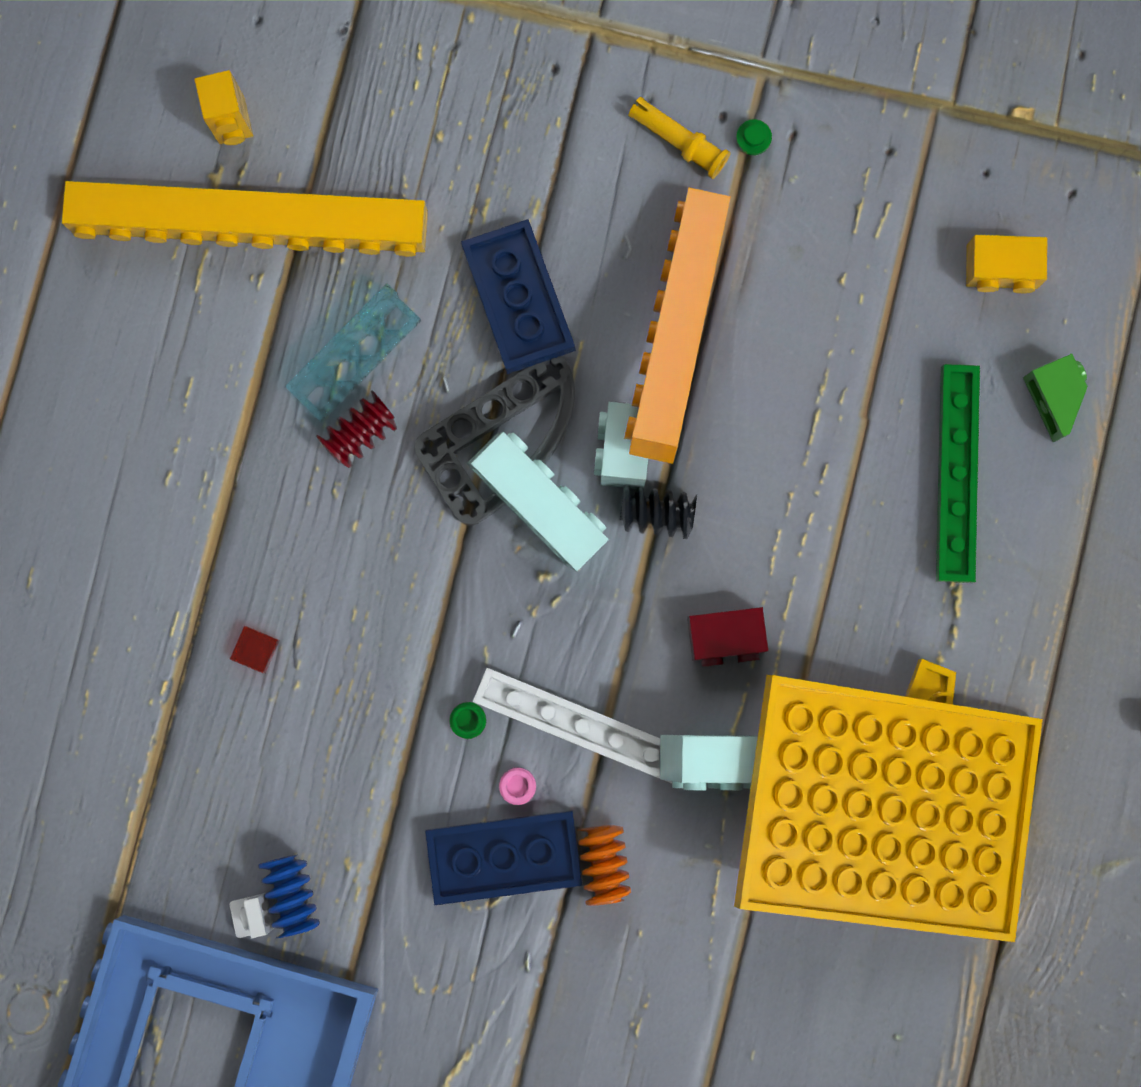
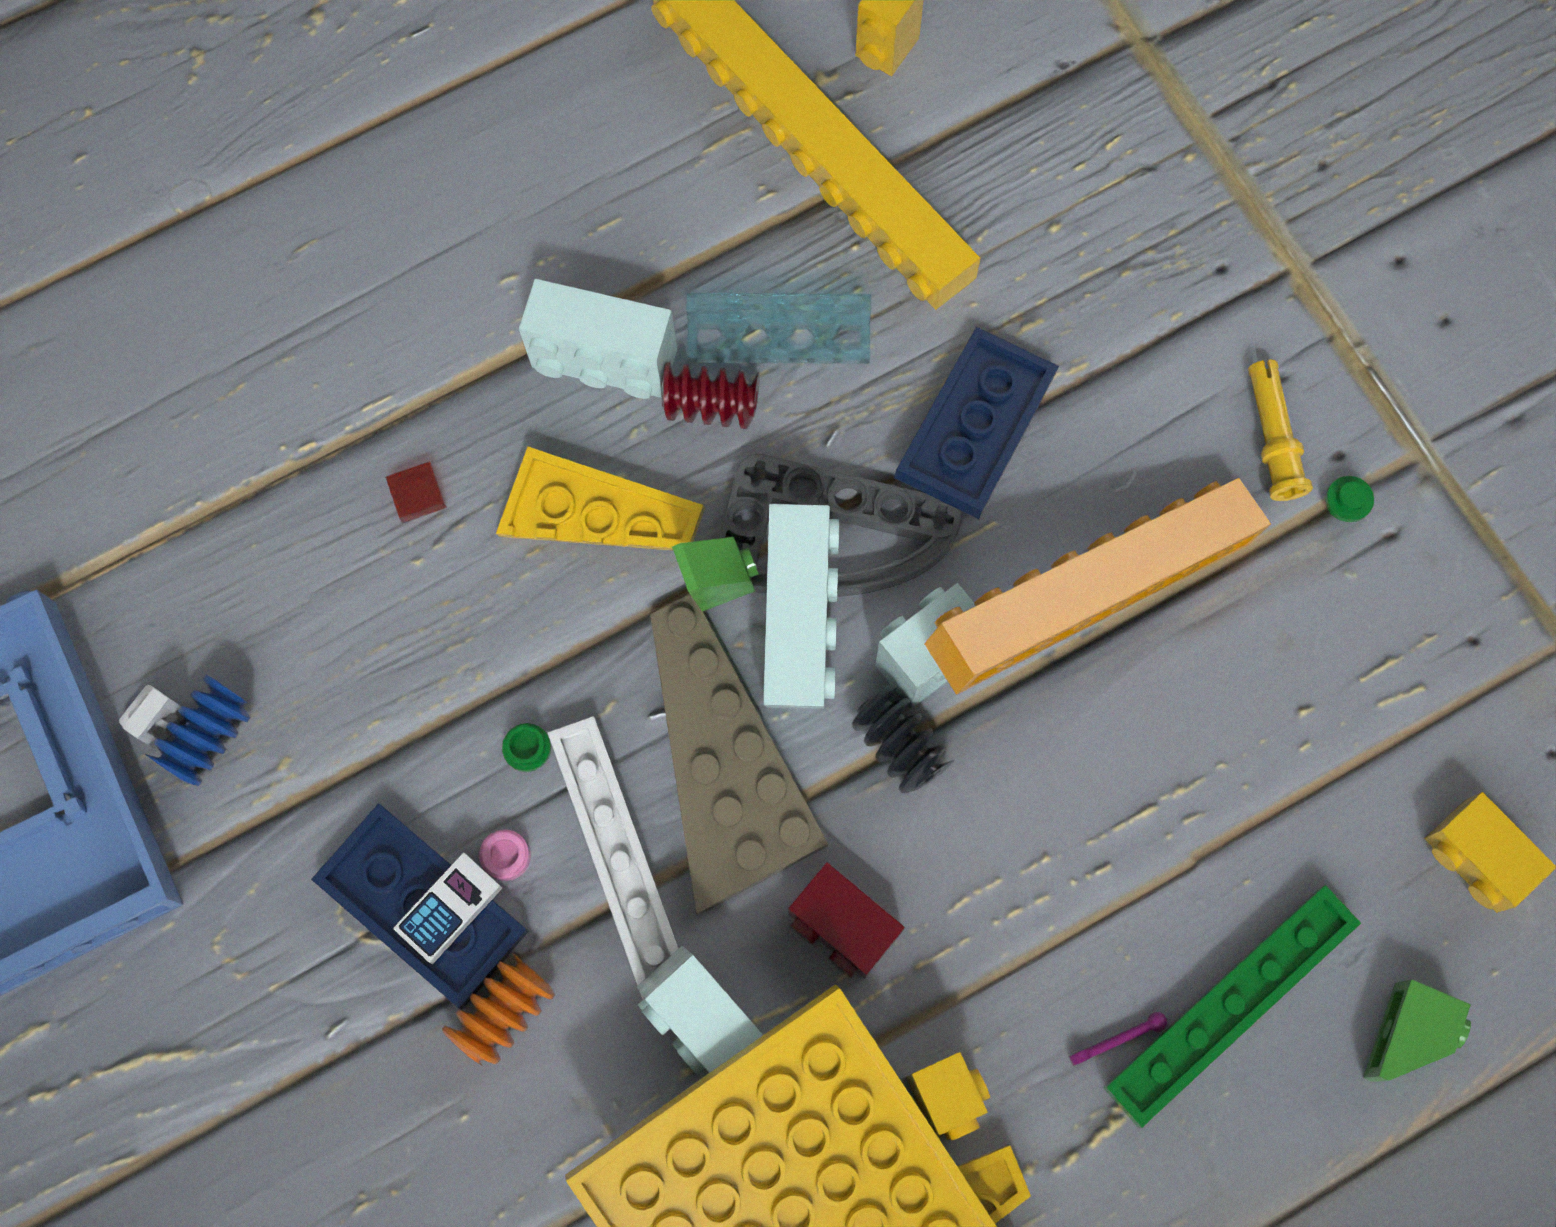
camera: 45 degrees right, 10 degrees down
none -> tile [393,853,502,964]
none -> yellow wing [496,446,705,551]
none -> light aqua brick [519,279,677,399]
none -> dark tan wing [650,594,828,916]
none -> bright green slope [672,537,759,612]
none -> yellow brick [905,1052,990,1141]
none -> magenta hinge [1069,1011,1168,1066]

